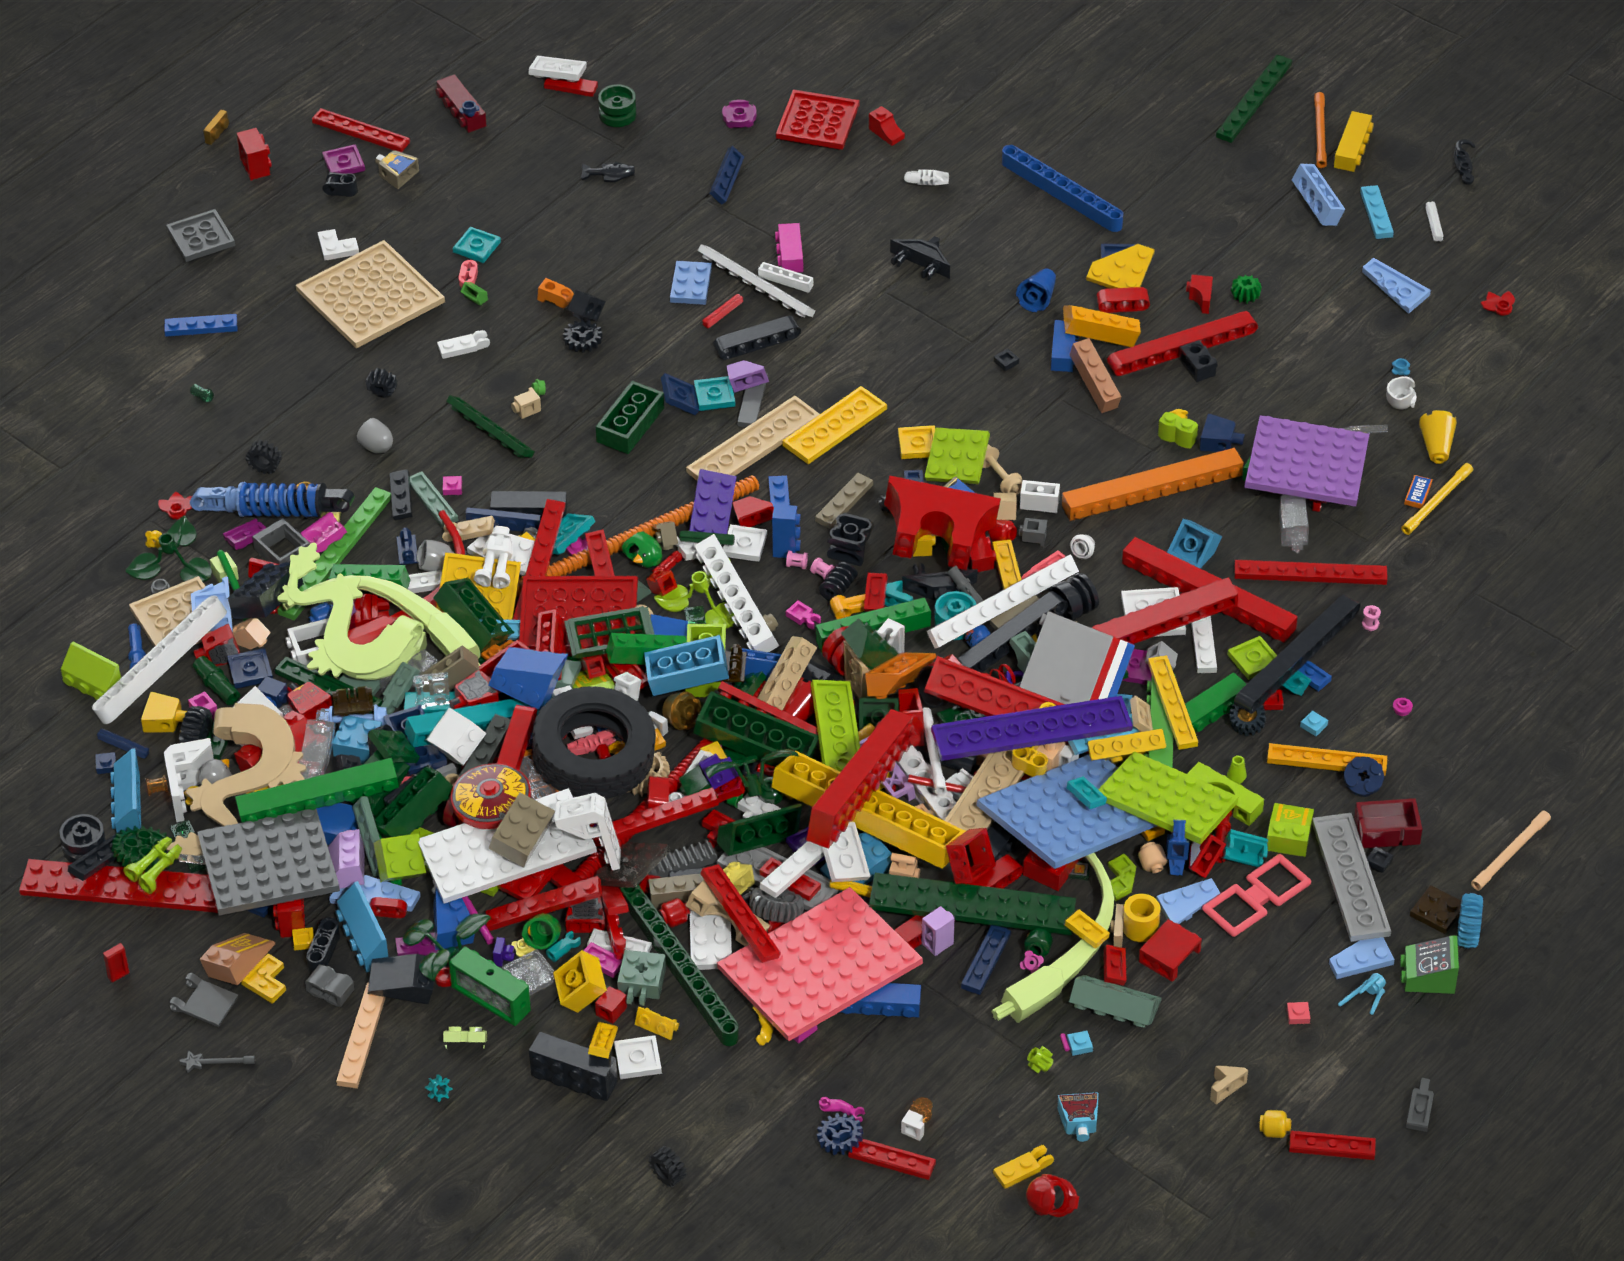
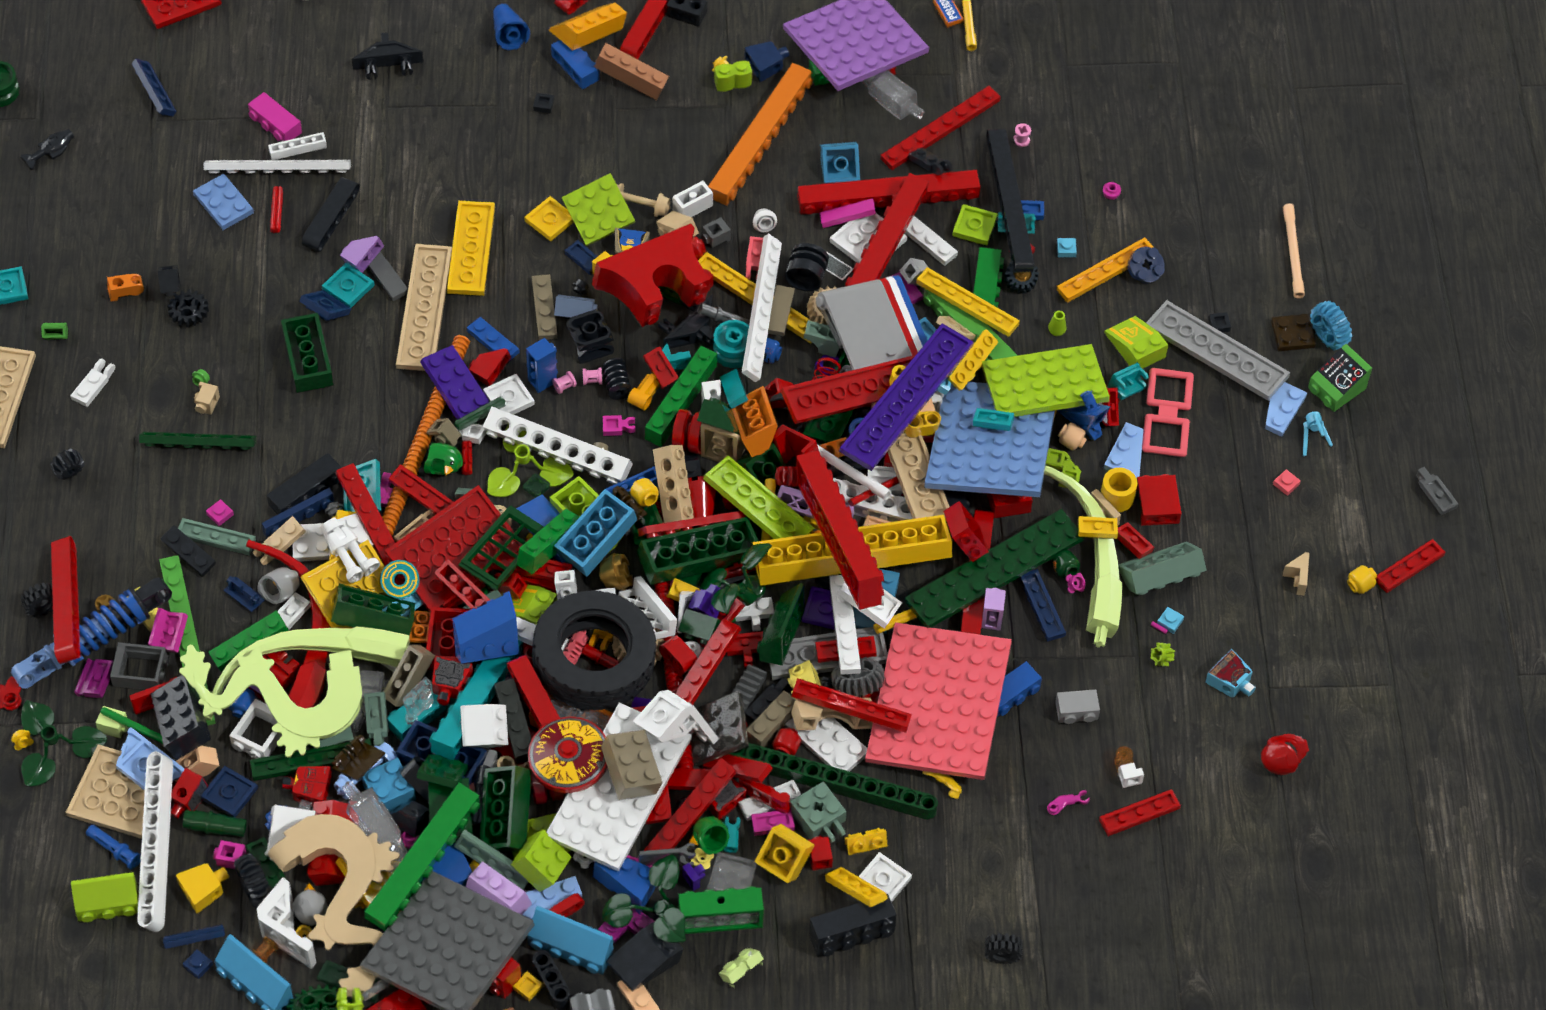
camera: 45 degrees left, 10 degrees up
dark grey plate [151,579,170,594] -> none
brick [258,676,288,709] -> none
light grey piece [357,418,393,453] -> none
coral beam [459,260,478,288] -> none
red brick [646,570,678,596] -> none
magenta plate [722,100,757,128] -> none
dark blue gear [817,1113,863,1155] -> none
light nougat brick [889,853,920,878] -> none
beam [957,591,1068,673] -> none
yellow hinge [993,1145,1054,1189] -> none
lime arch [1187,762,1264,826] -> none
dark red piece [1354,798,1422,848] -> none
none -> red beam [51,536,80,664]
none -> teal tile [380,560,420,599]
none -> sand blue brick [554,295,598,317]
none -> white fence [618,576,677,640]
none -> yellow head [630,478,659,507]
none -> dark grey flag [638,843,696,866]
none -> teal tile [720,369,748,409]
none -> dark pink tile [820,198,876,228]
none -> sticker [826,252,853,280]
none -> black hinge [909,148,953,175]
none -> light grey brick [1055,689,1100,724]

